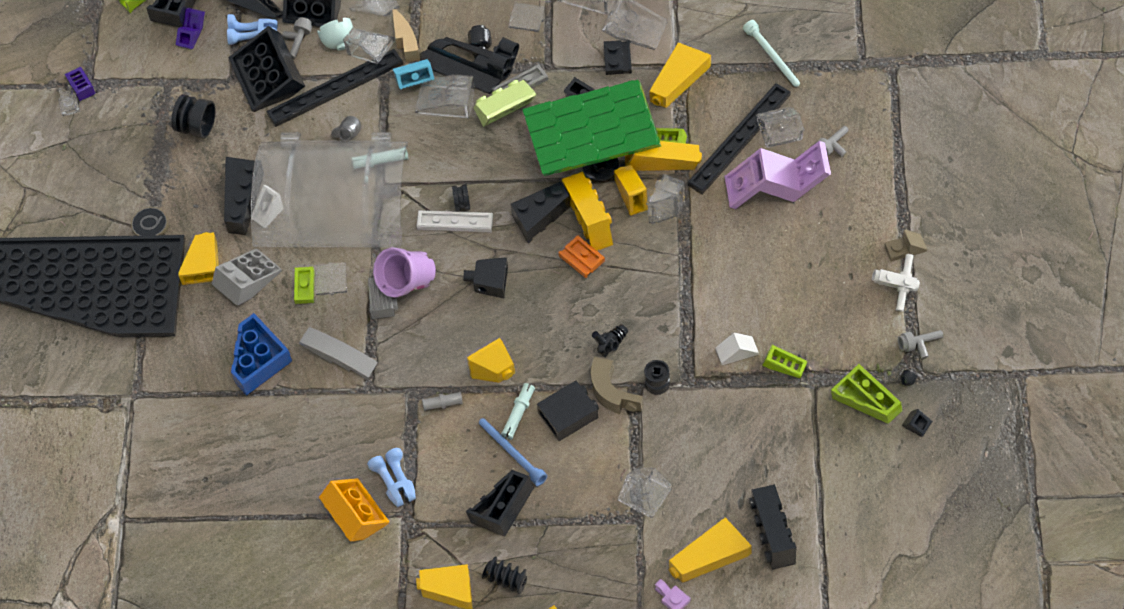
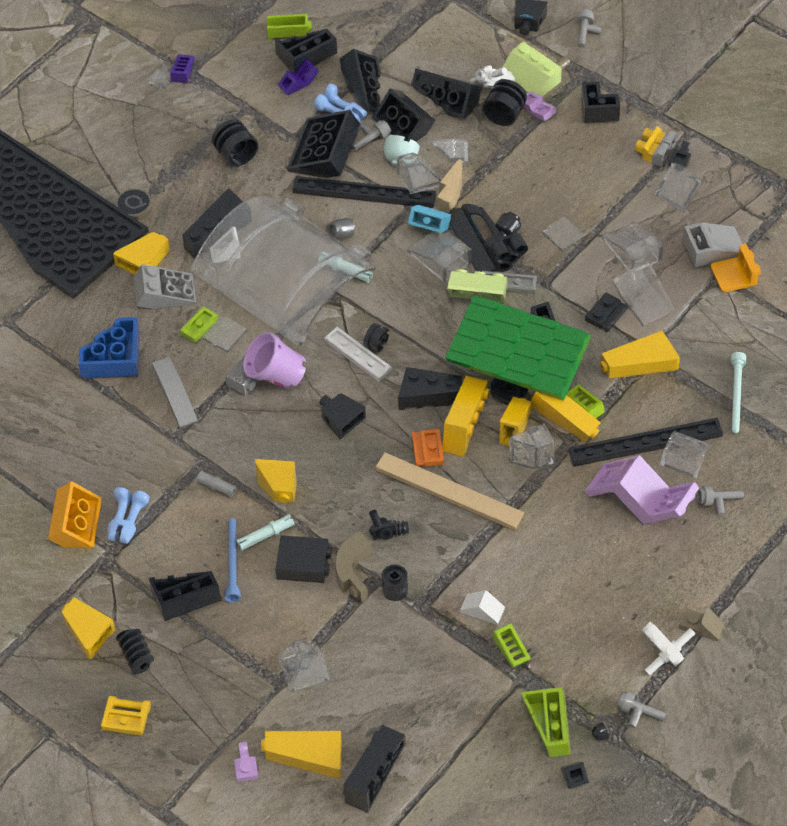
camera: 35 degrees right, 5 degrees down
none -> tan tile [376,453,524,530]

